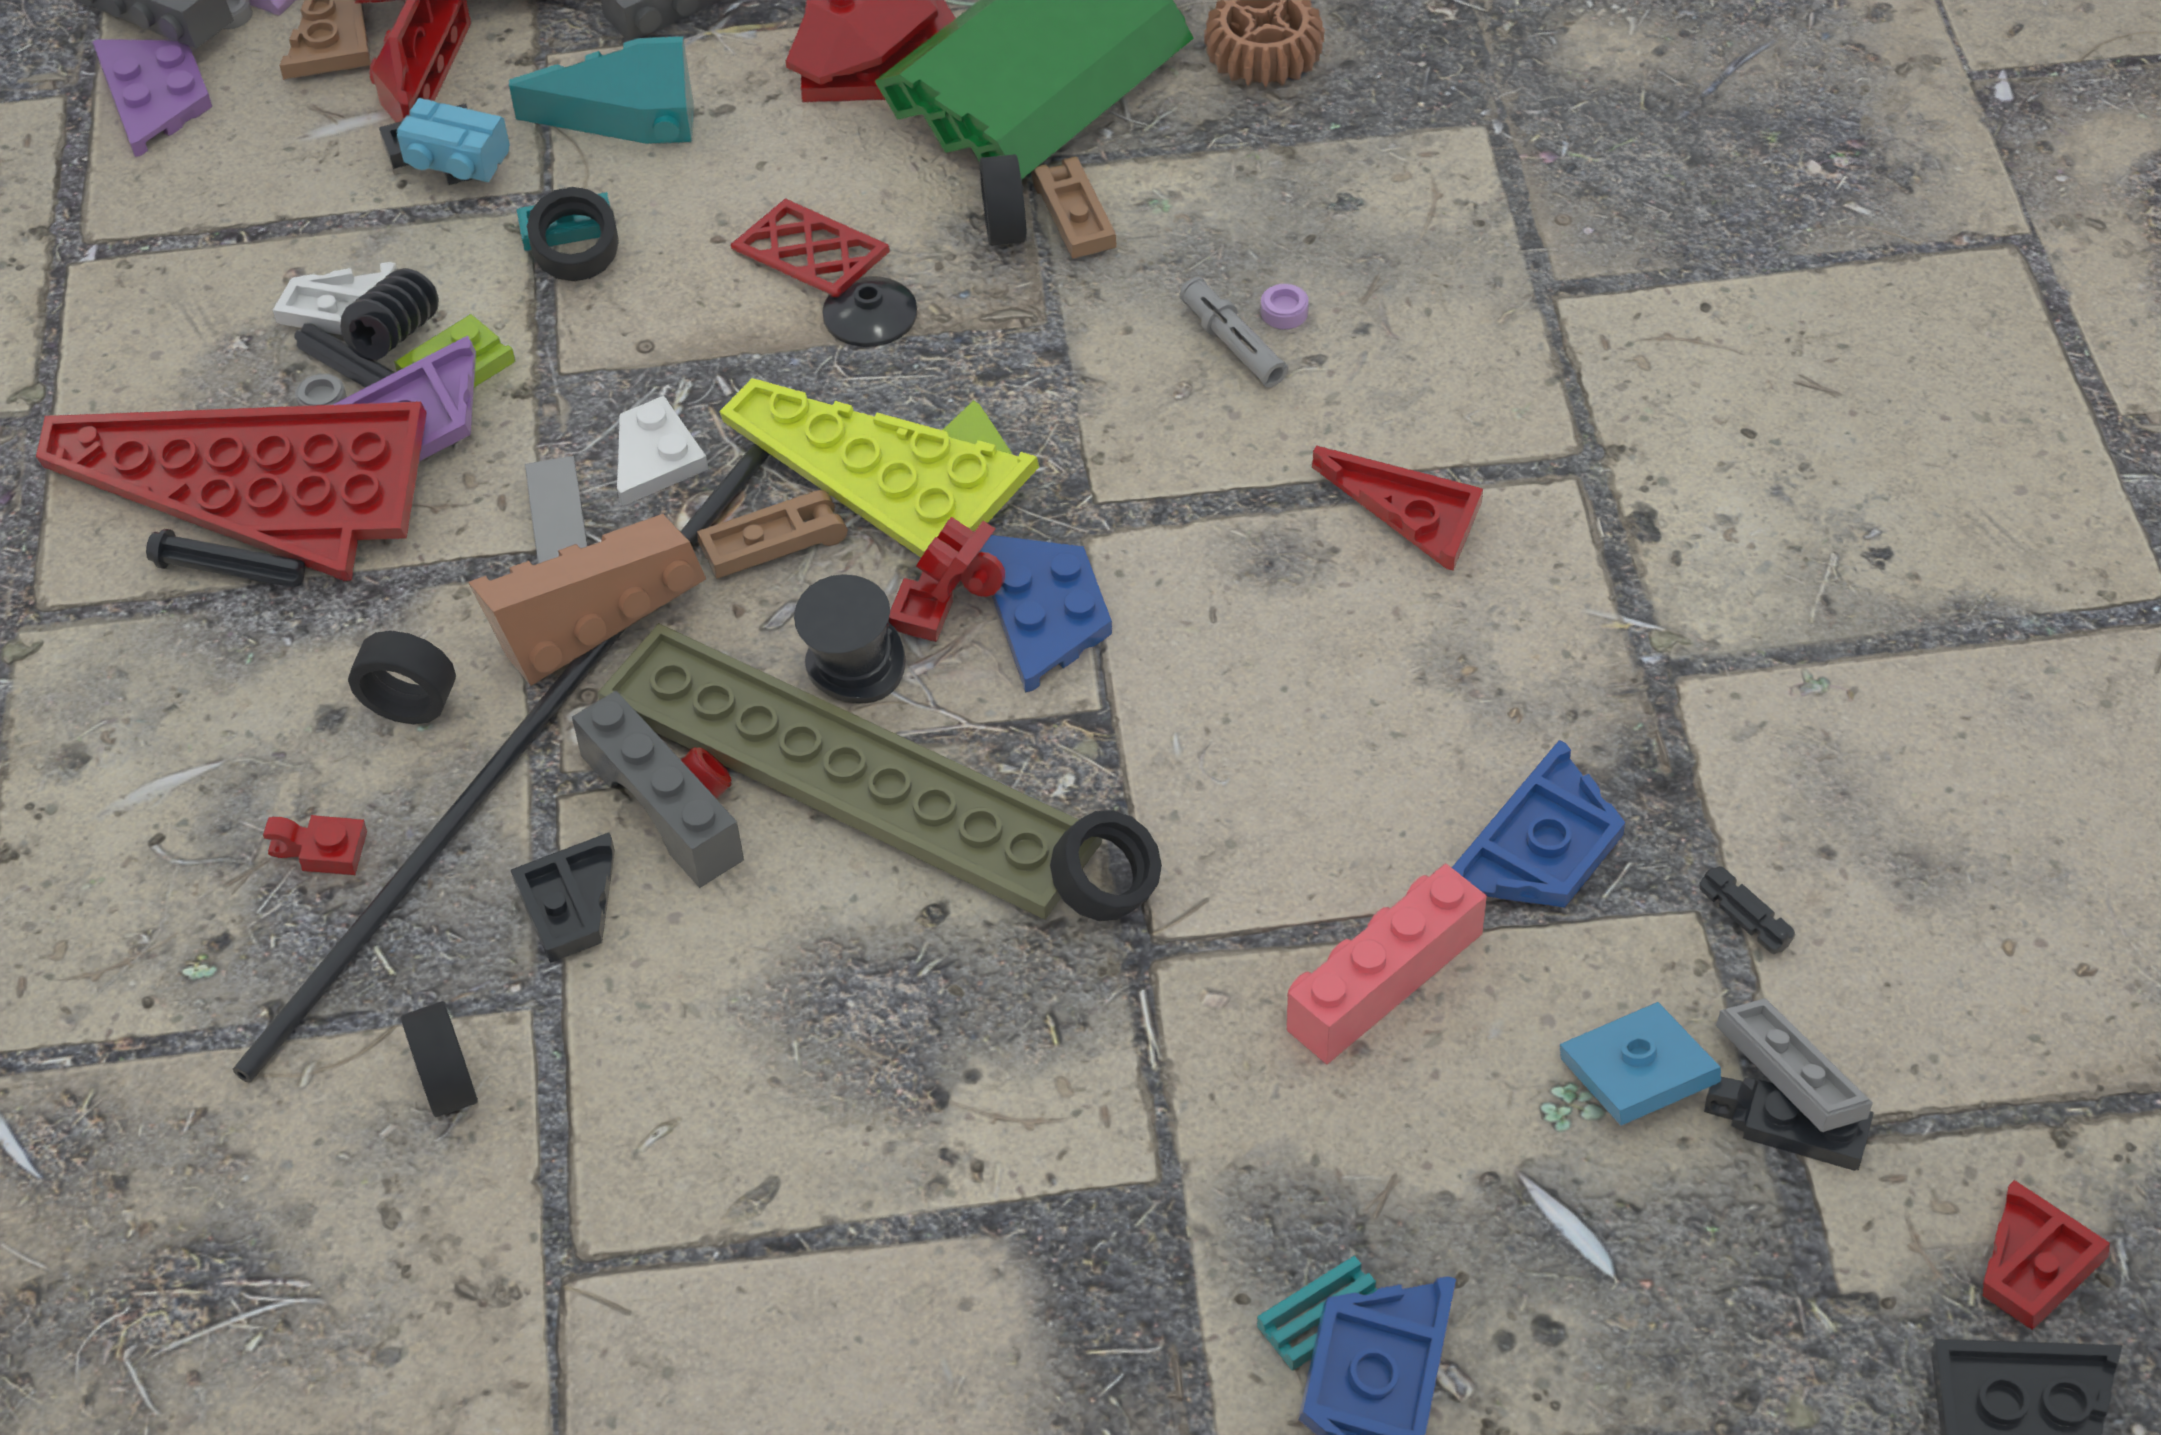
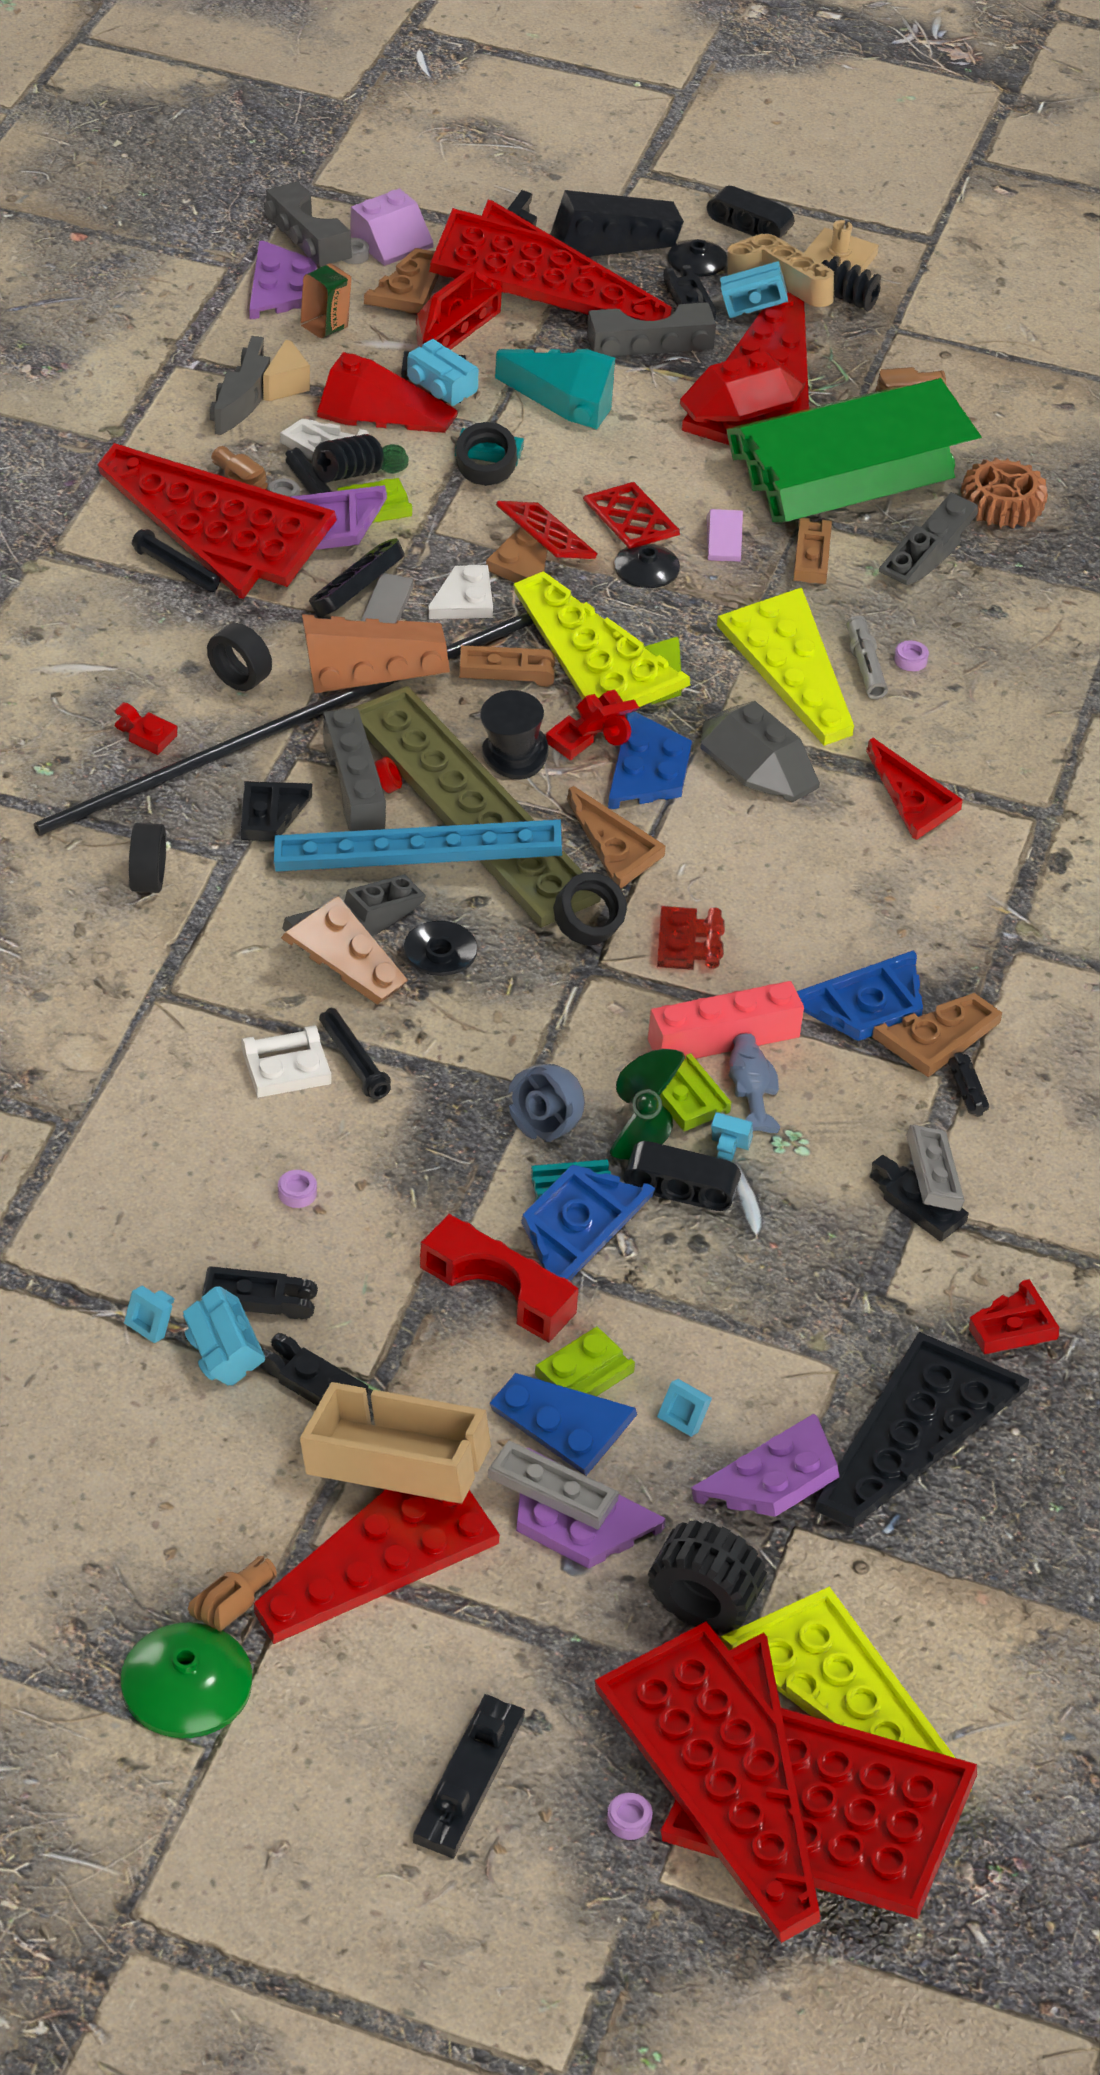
camera: 20 degrees right, 5 degrees down
black tyre [979,154,1027,246] -> none
dark azure plate [1559,1002,1721,1126] -> none
none -> dark grey slope [210,336,270,435]
none -> medium nougat arm [211,446,268,490]
none -> white plate [241,1025,331,1098]
none -> tan slope [263,340,310,401]
none -> dark azure plate [274,819,562,872]
none -> wing [281,896,408,1005]
none -> dark grey slope [282,874,426,951]
none -> nougat piece [301,263,352,338]
none -> black beam [309,538,405,617]
none -> red wedge [317,352,458,433]
none -> black axle [319,1007,391,1100]
none -> clear green plate [381,444,409,474]
none -> black dish [404,921,477,976]
none -> medium nougat wing [486,527,548,583]
none -> red window [496,501,598,559]
none -> sand blue cylinder [508,1064,585,1142]
none -> medium nougat wing [567,786,666,889]
none -> dark green piece [610,1049,685,1160]
none -> black beam [623,1141,741,1211]
none -> clear red plate [657,906,725,970]
none -> lime plate [660,1053,732,1132]
none -> dark grey wedge [700,701,820,802]
none -> lavender slope [707,509,743,562]
none -> medium azure tile [711,1112,753,1162]
none -> neon yellow wing [717,587,854,746]
none -> sand blue animal [728,1033,780,1134]
none -> medium nougat wing [872,993,1003,1077]
none -> dark grey slope [879,492,978,585]

